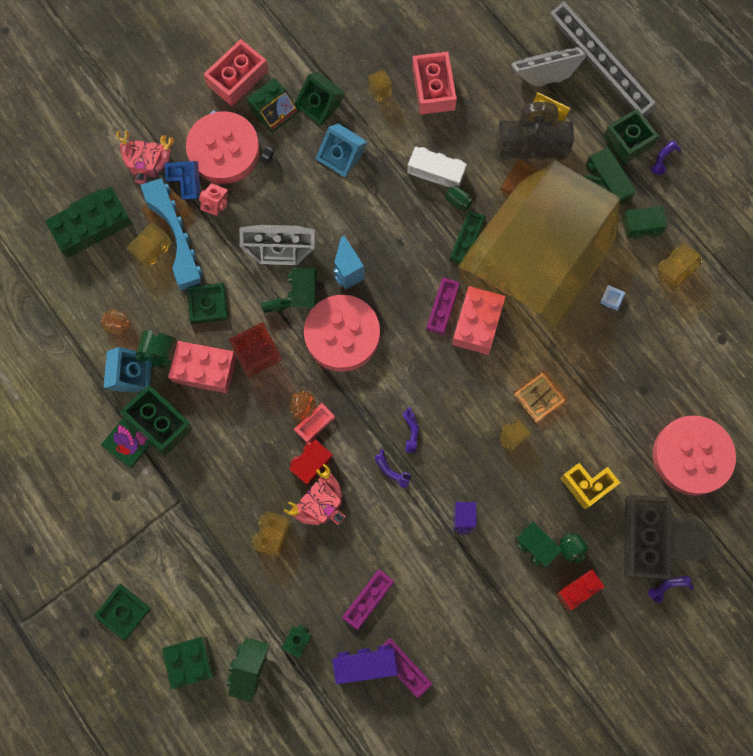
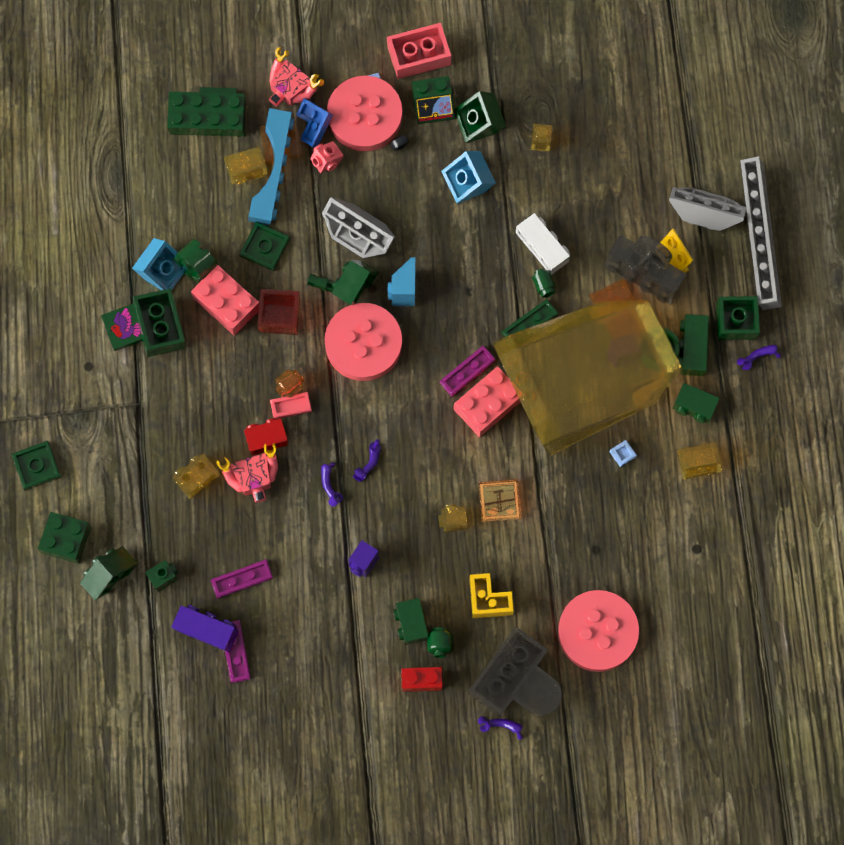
camera: 30 degrees right, 0 degrees up
clear orange head [101,308,130,335] -> none
coral brick [412,52,457,115] -> none

